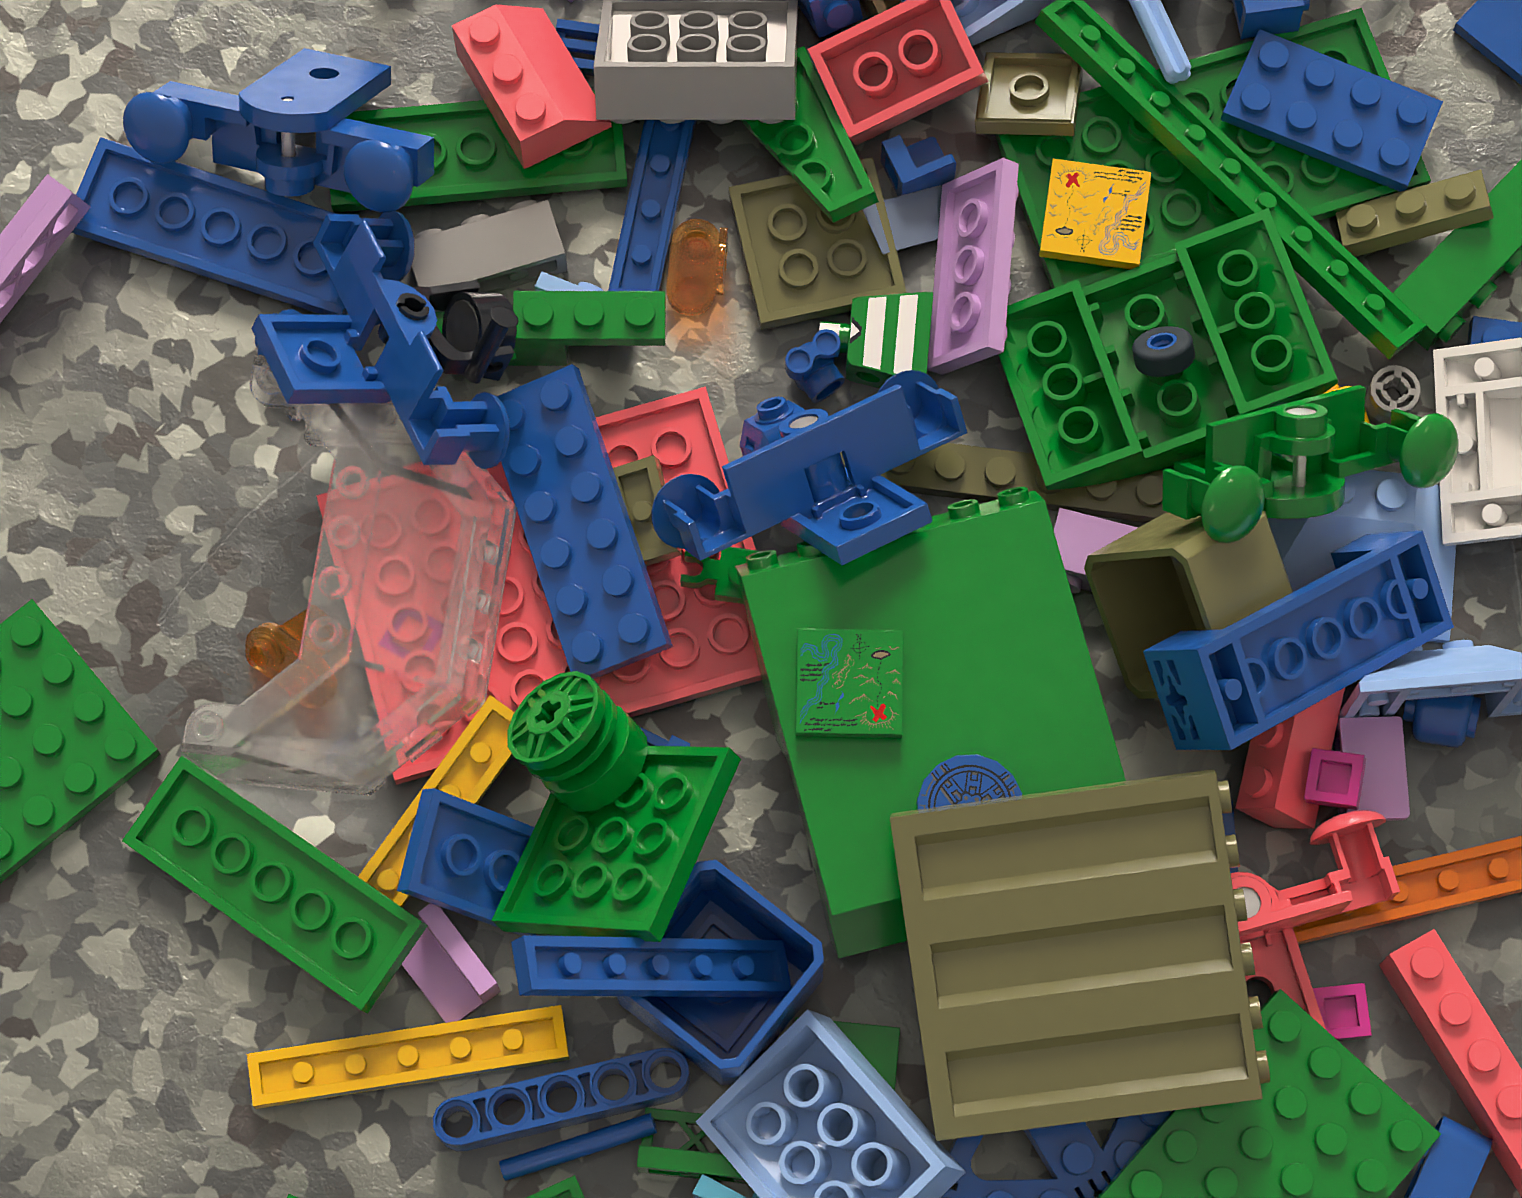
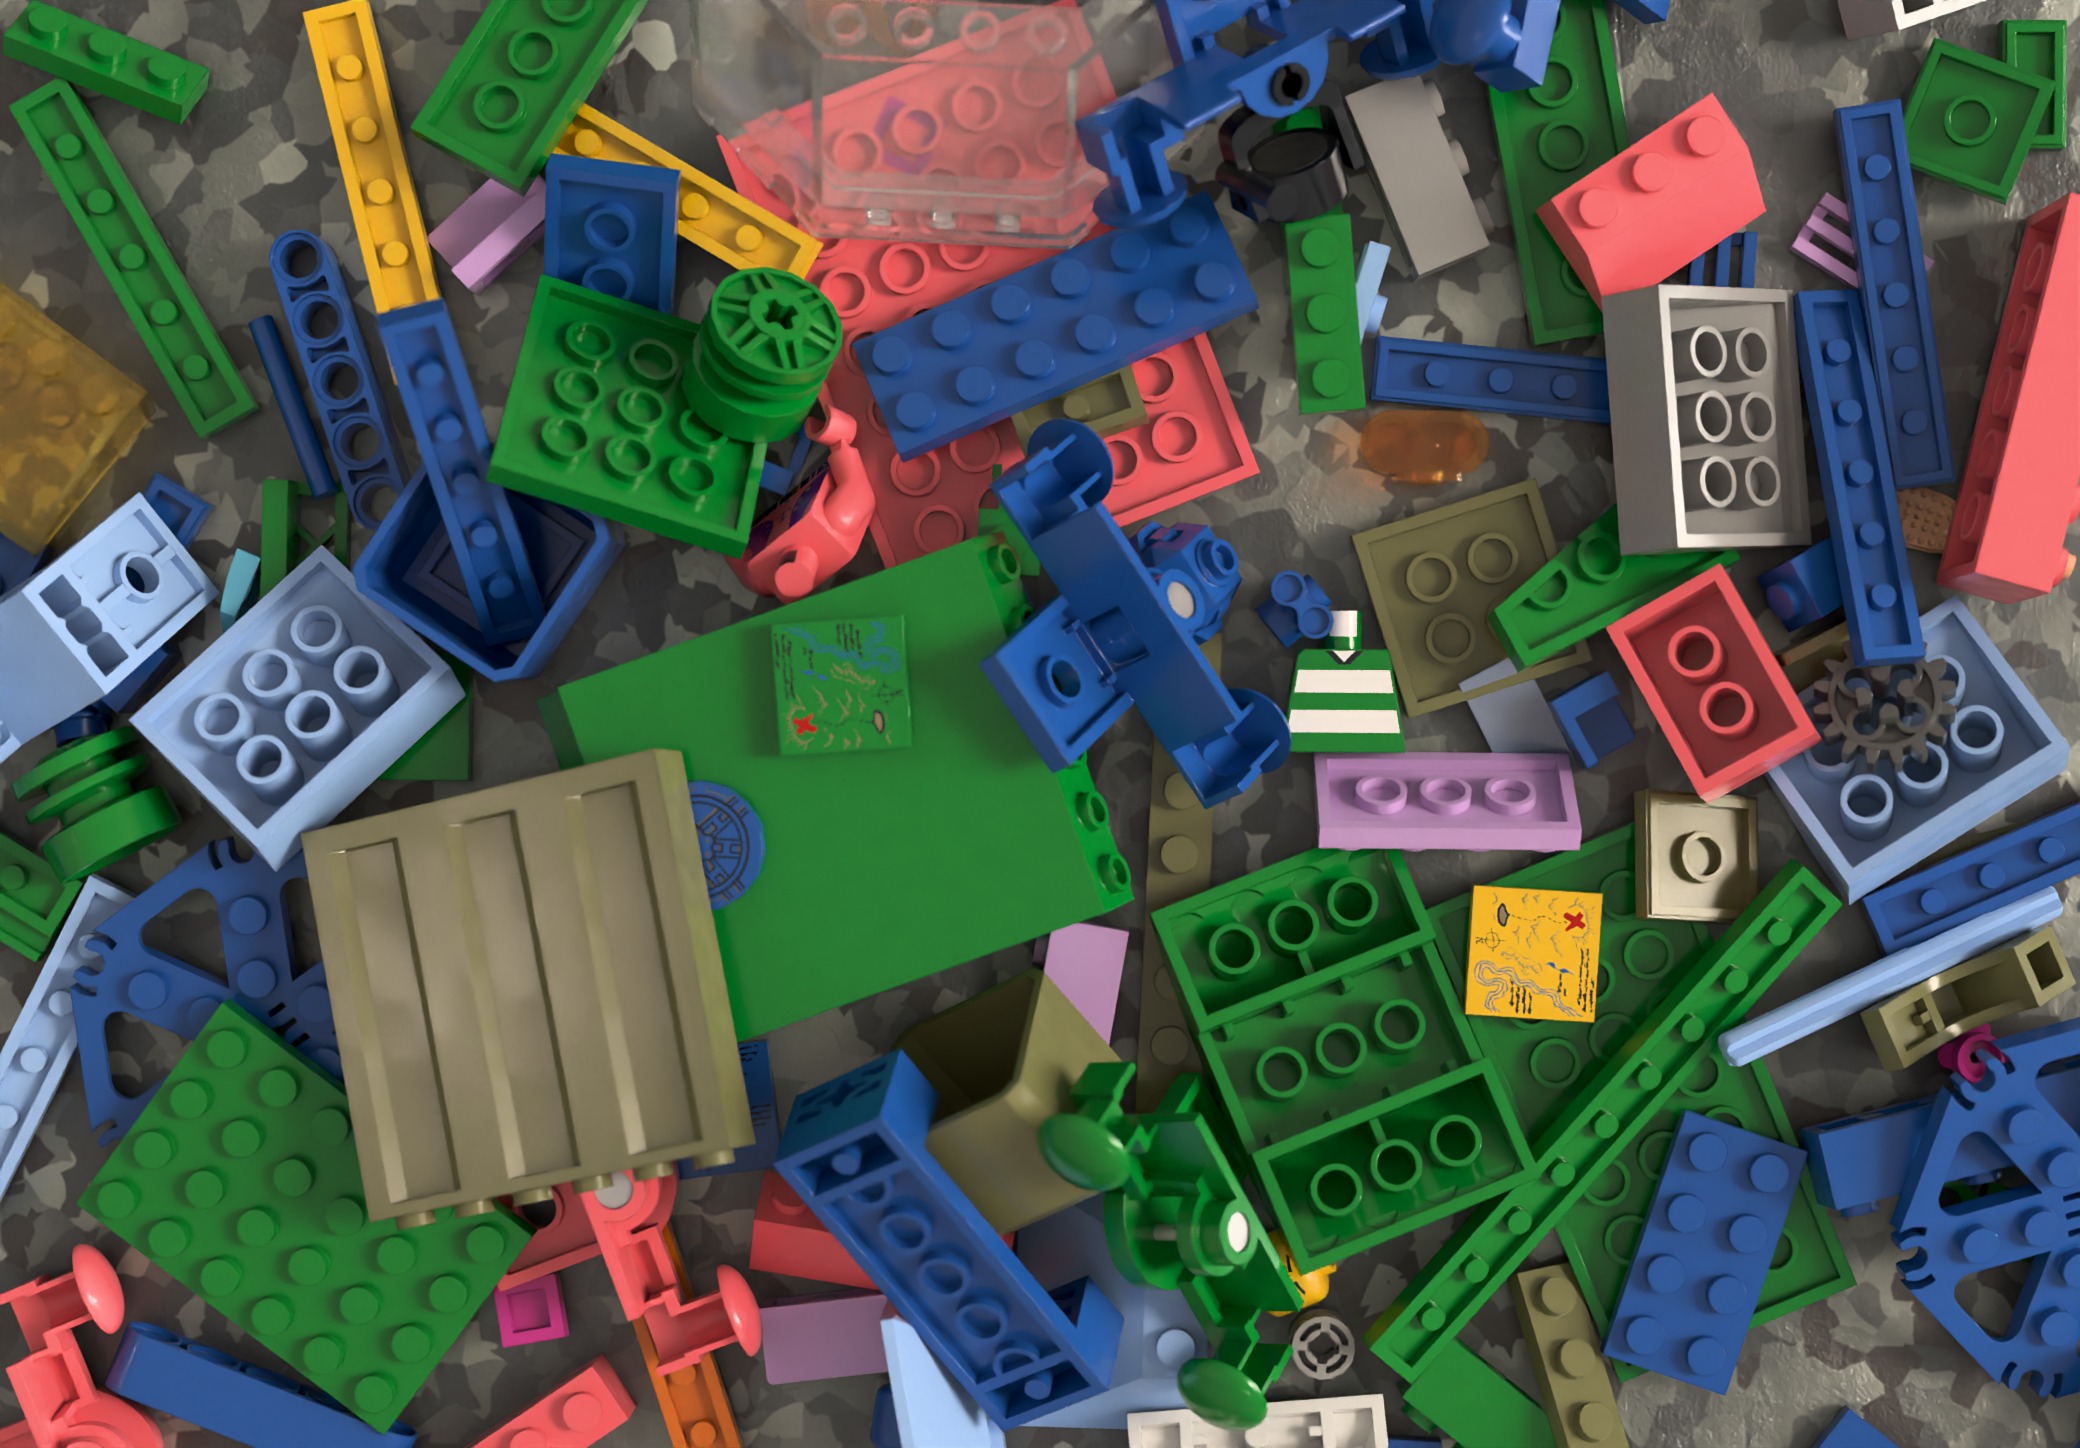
camera: 85 degrees right, 15 degrees up
black wheel [1132,326,1195,377] -> none
dark pink plate [1304,748,1366,810] -> none
none -> coral torso [722,404,878,605]

